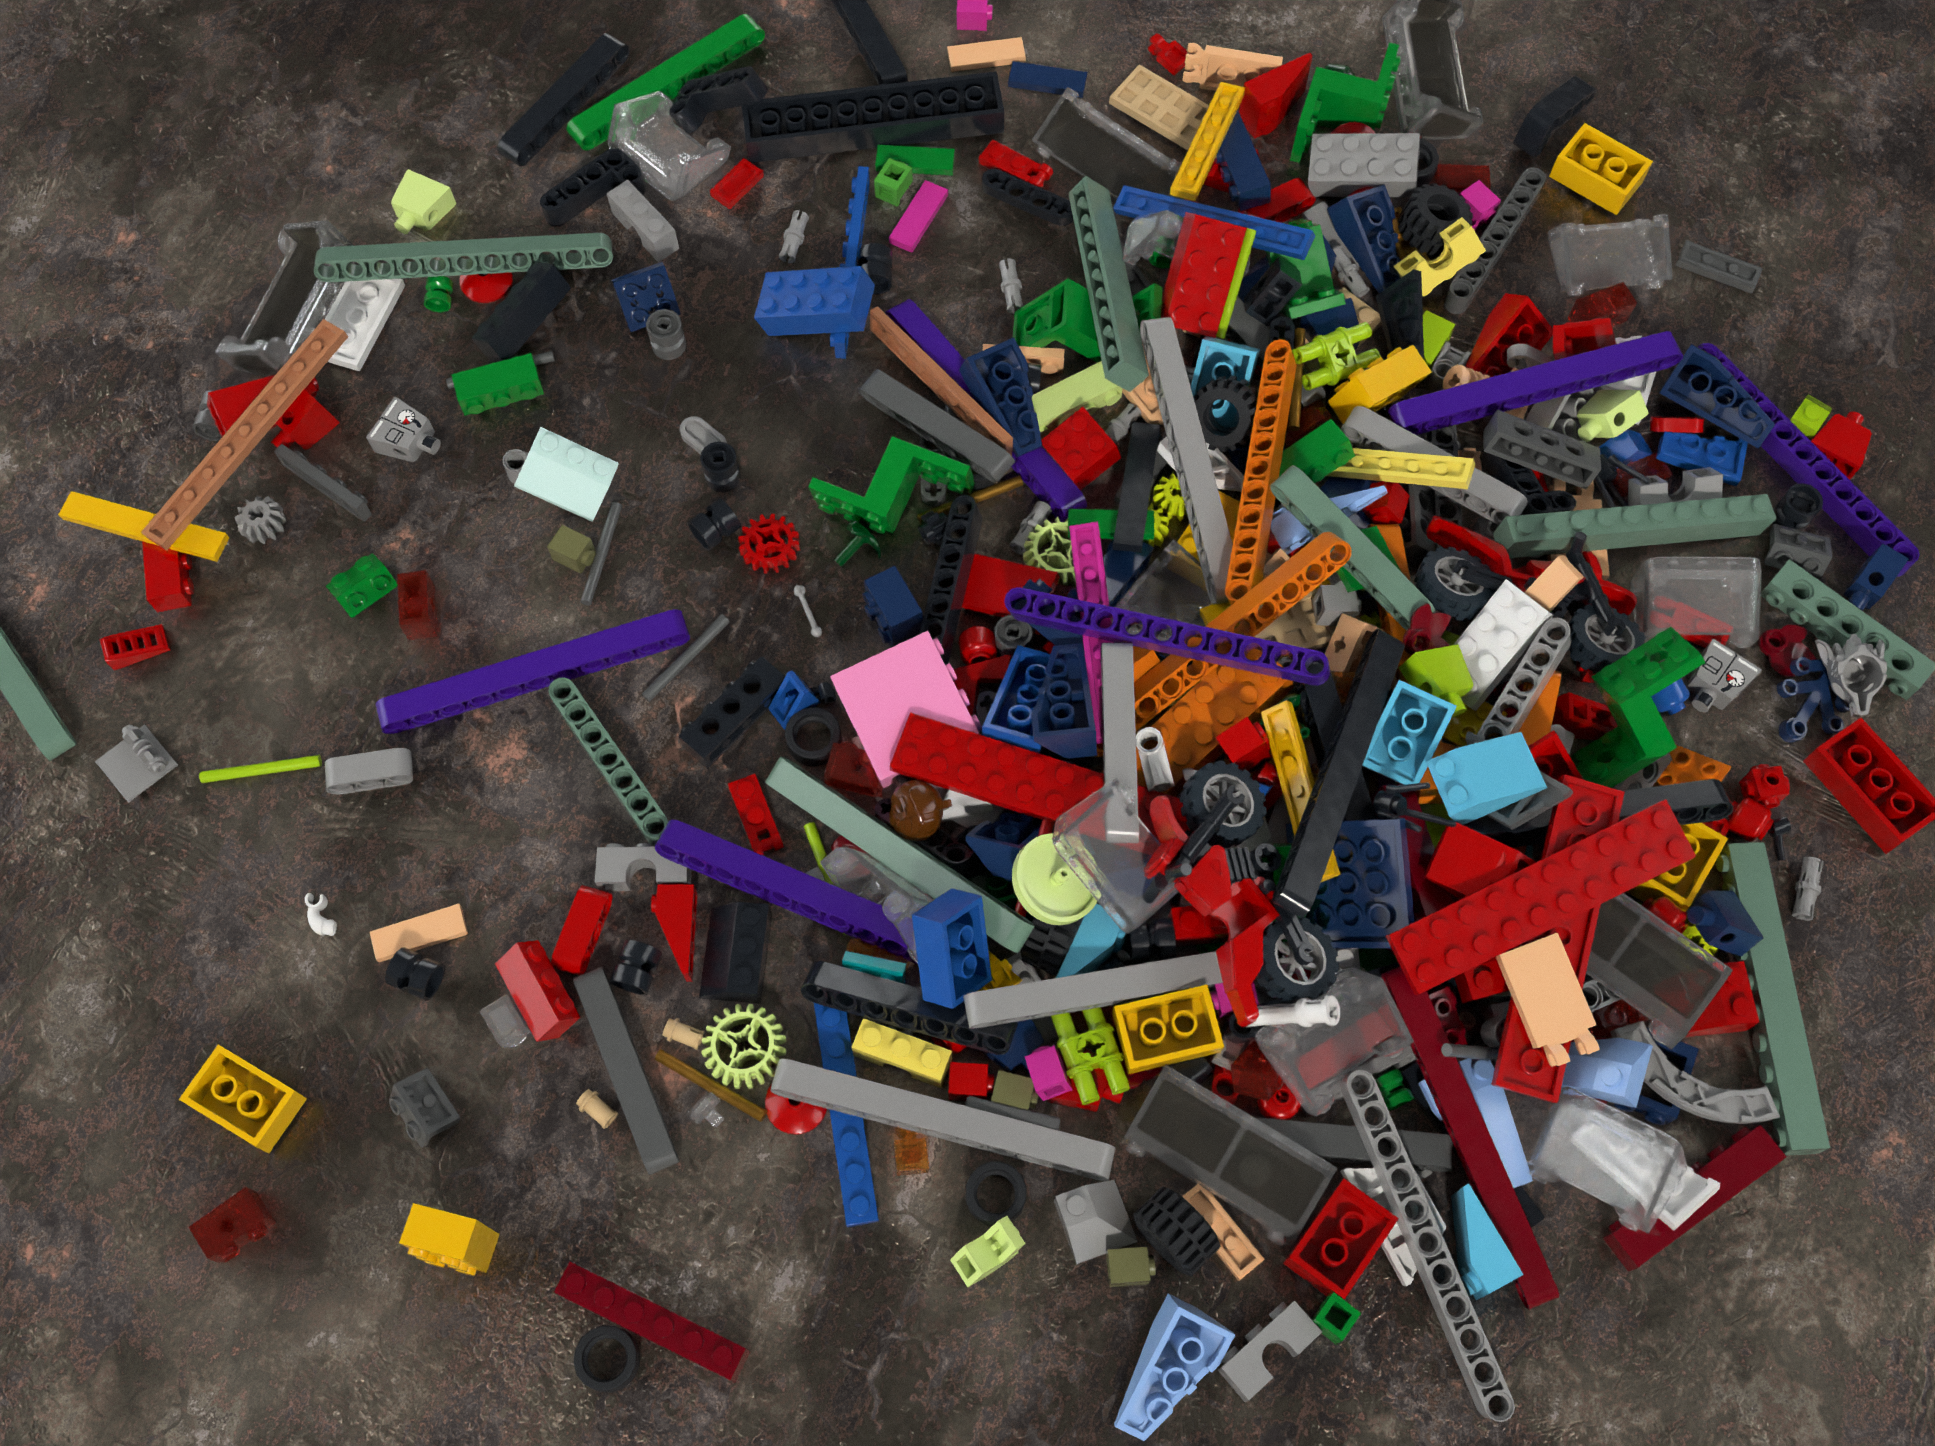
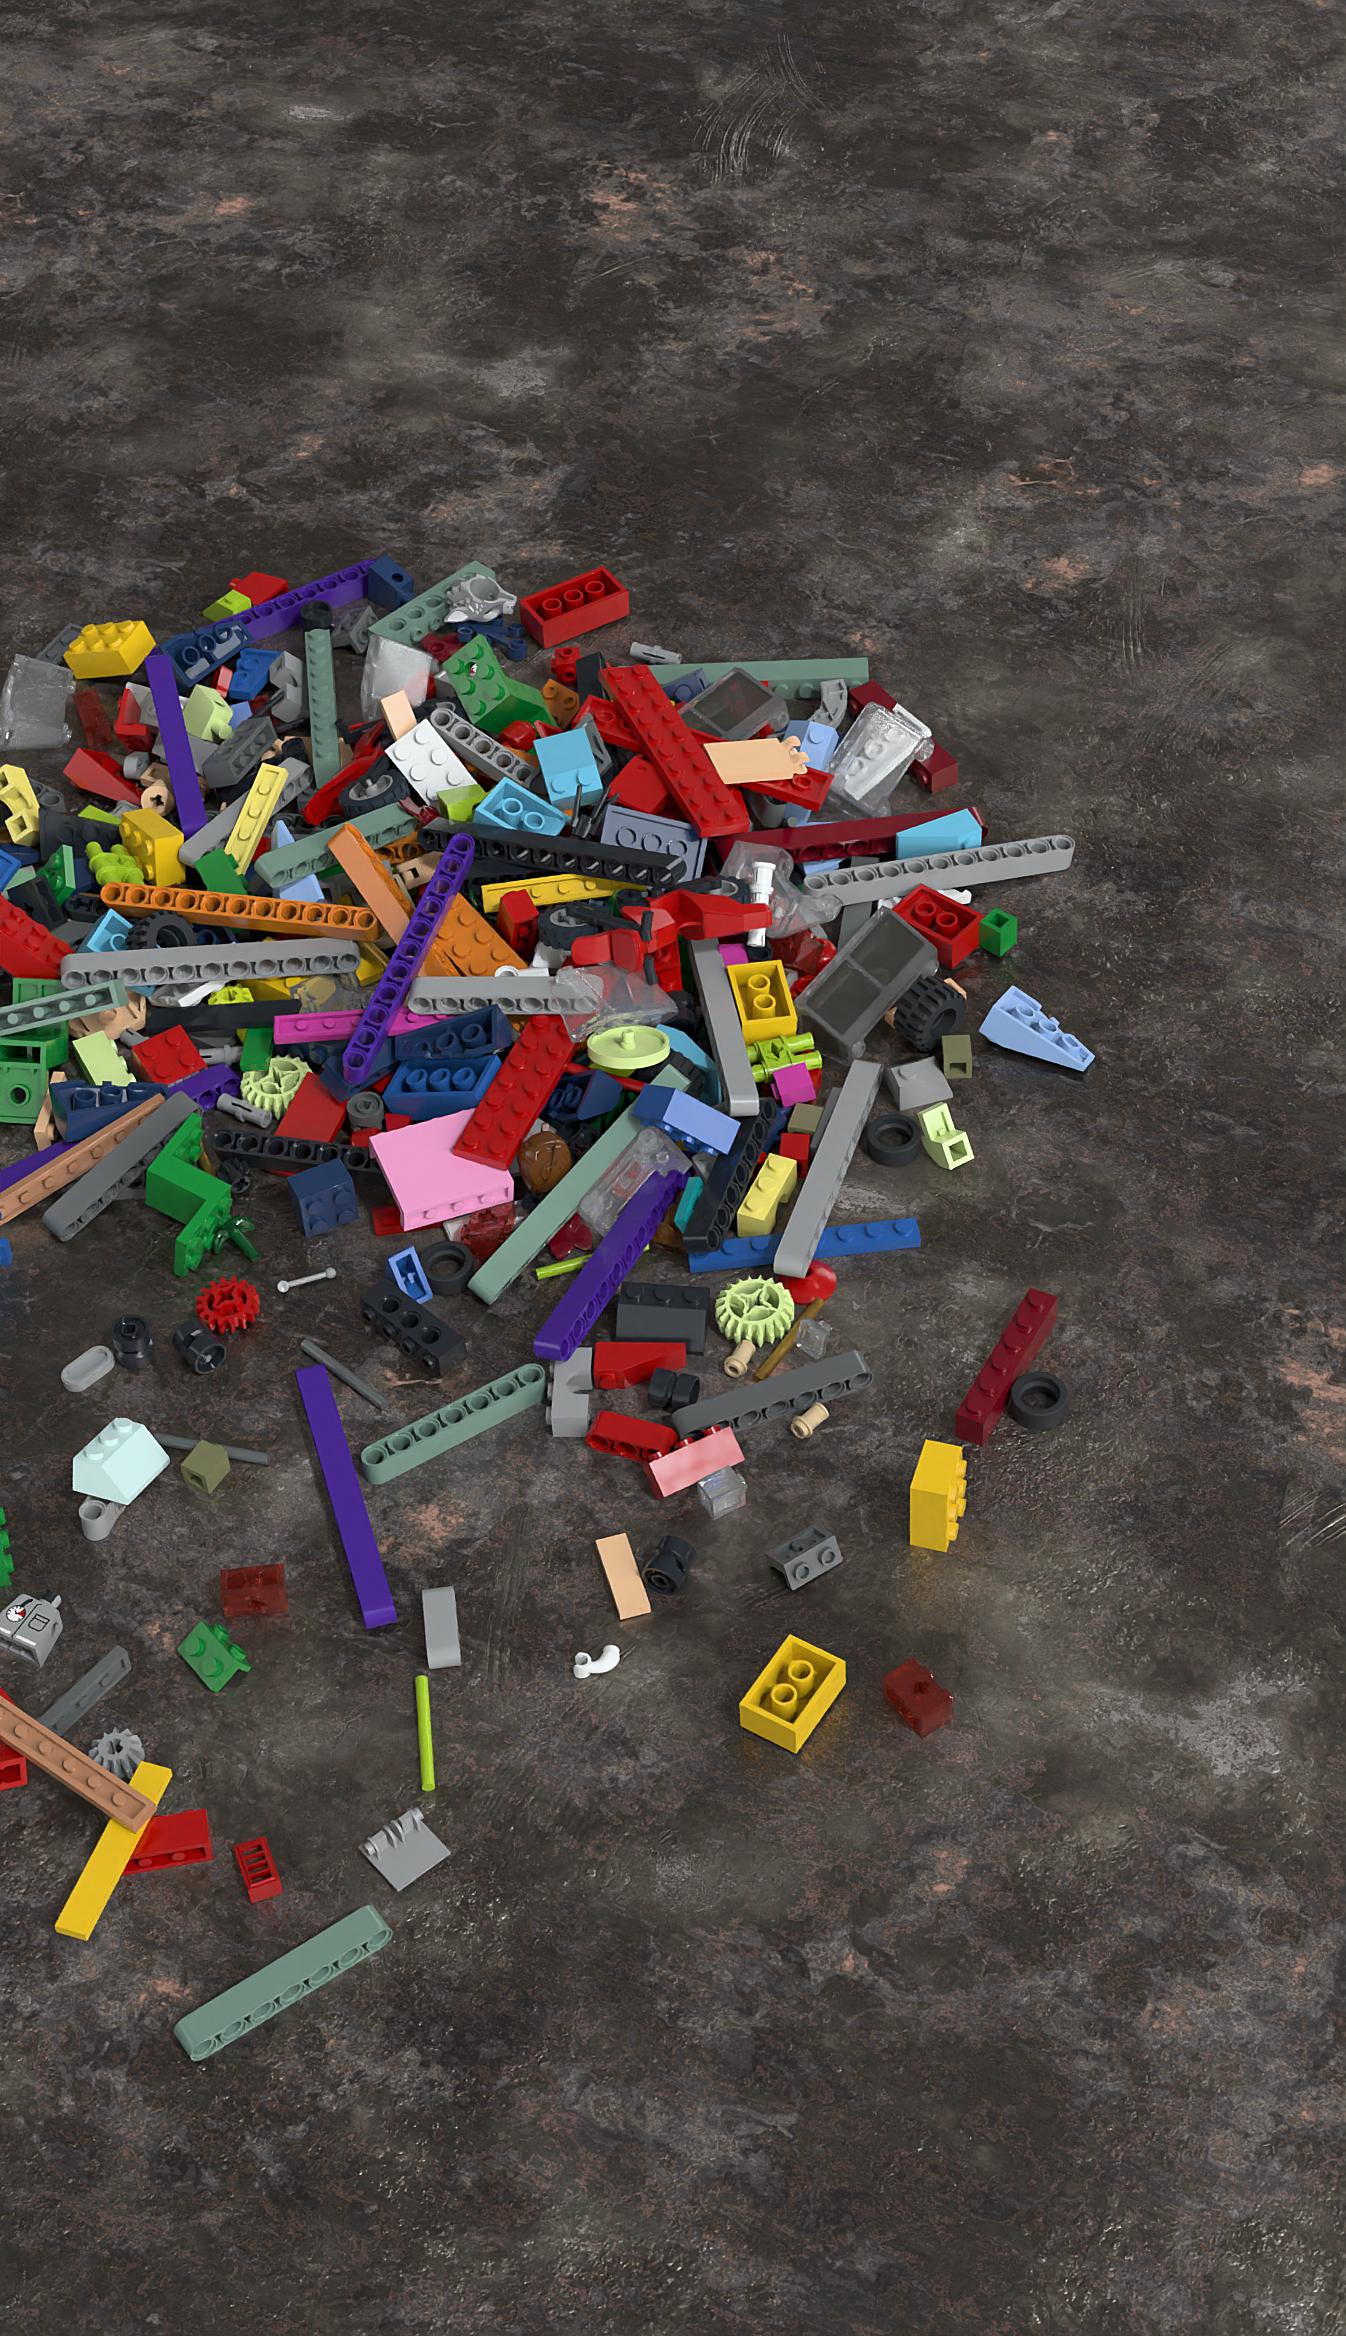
camera: 85 degrees left, 20 degrees down
red plate [728,774,784,856] -> none
clear orange plate [893,1127,929,1176] -> none
light grey arch [1218,1301,1322,1402] -> none
light nougat brick [1325,613,1385,682] -> none
none -> yellow brick [63,620,156,679]
none -> light grey pin [199,1044,244,1066]
none -> red head [499,720,537,753]

